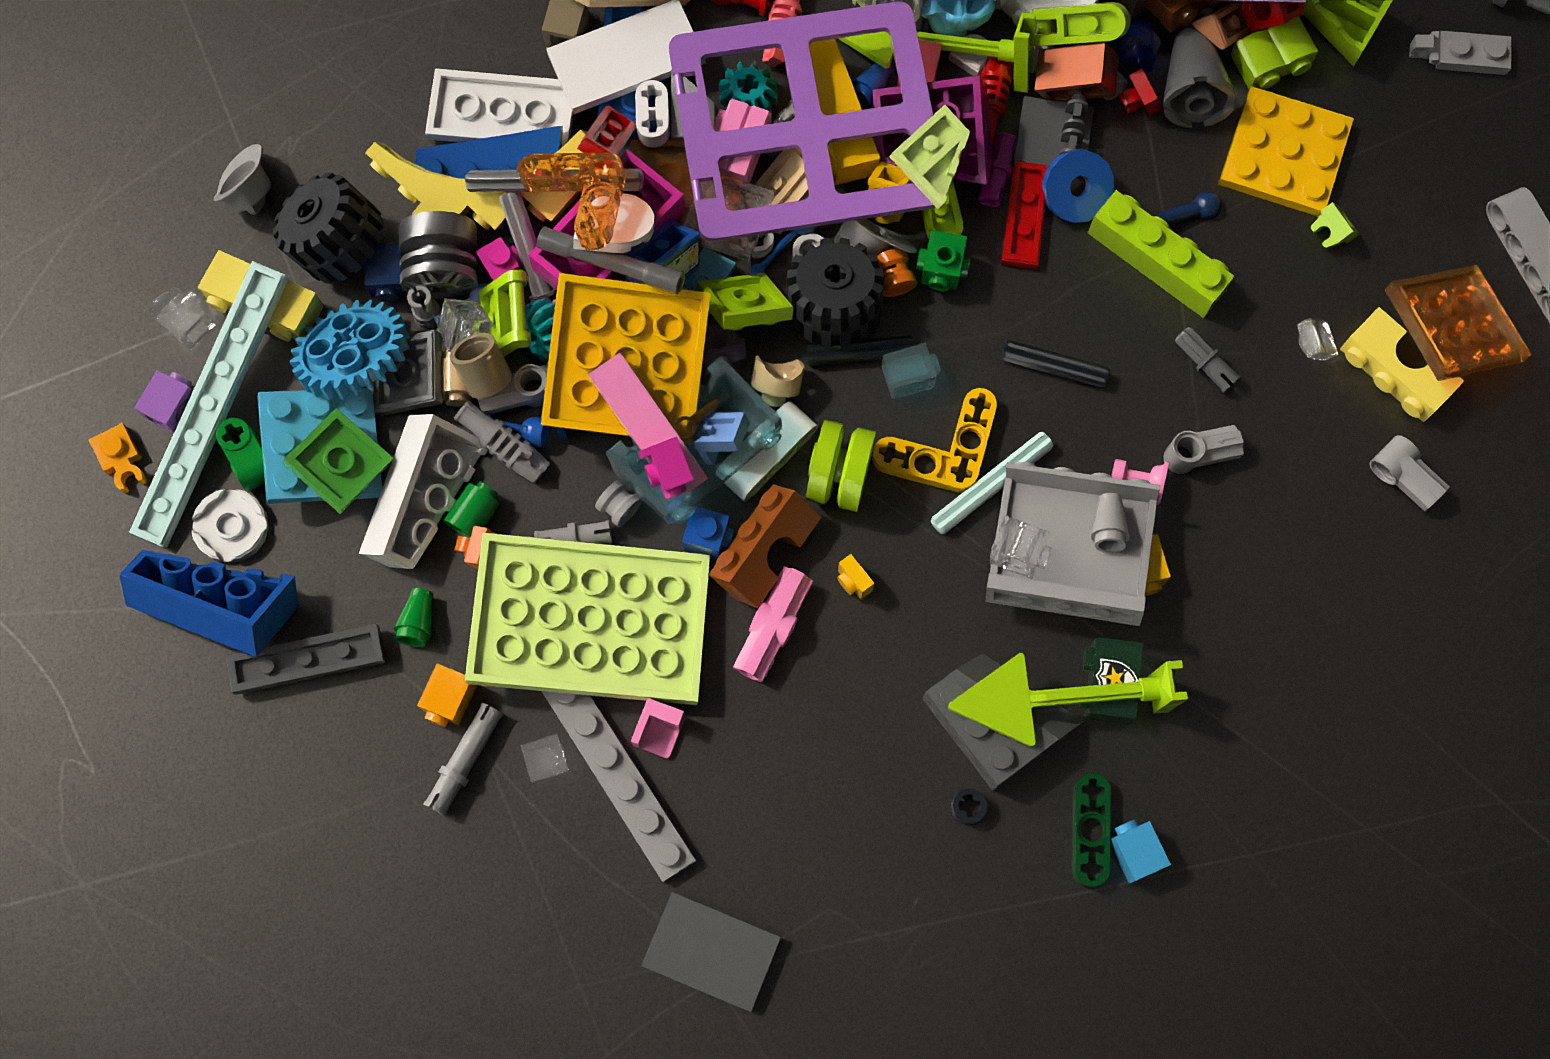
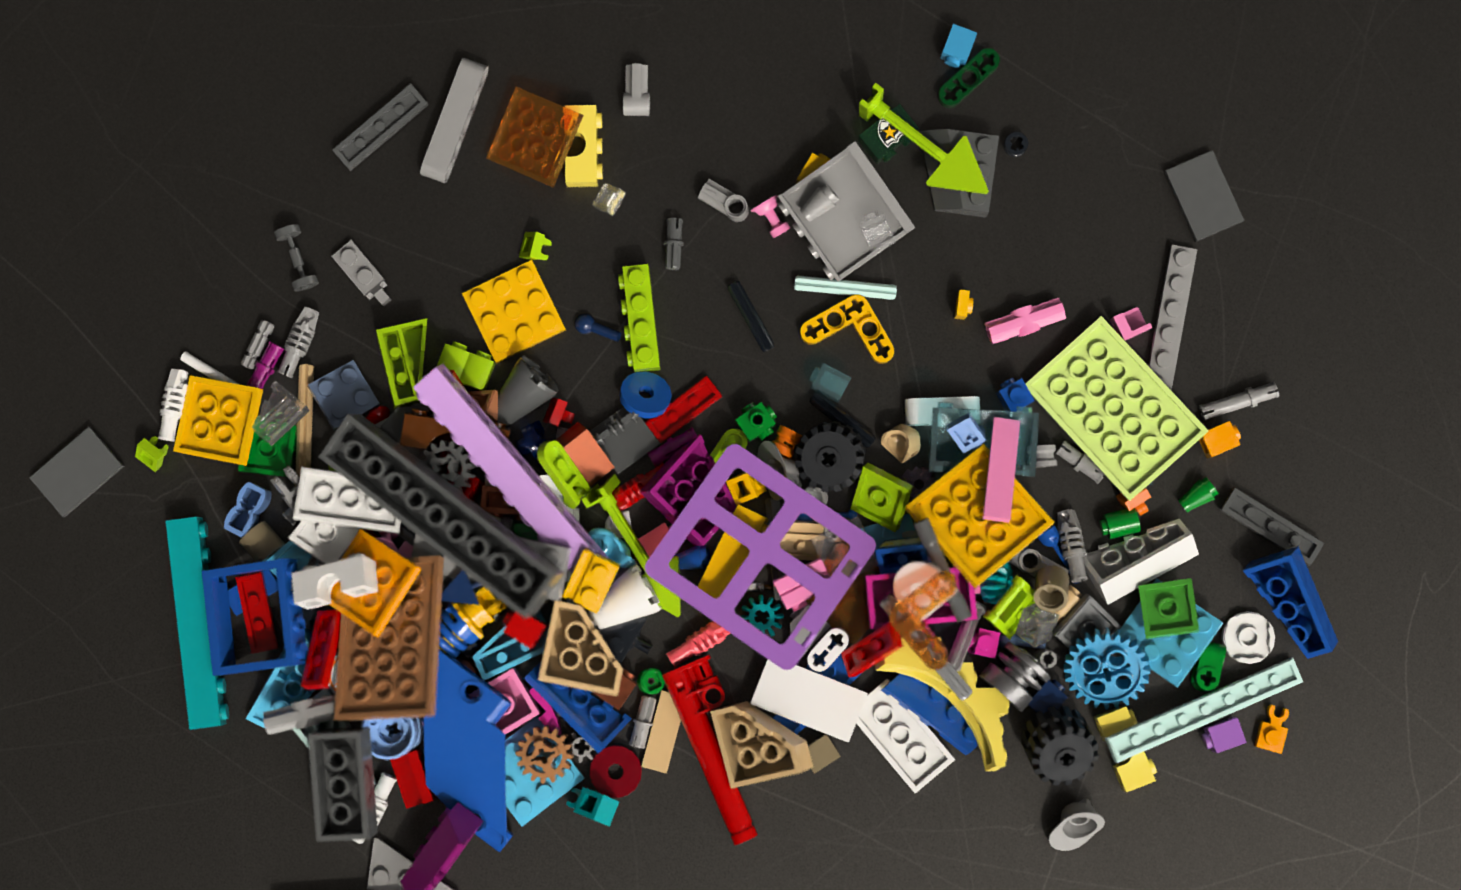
camera: 135 degrees left, 10 degrees up
clear brick [148,285,215,350] -> none
clear plate [520,734,570,784] -> none
dark pink brick [637,436,694,499] -> none
dark brown hand [674,398,721,439] -> none
dark orange arch [709,484,821,608] -> none
lime wheel [806,420,876,512] -> none
yellowish green wing [889,105,970,209] -> none

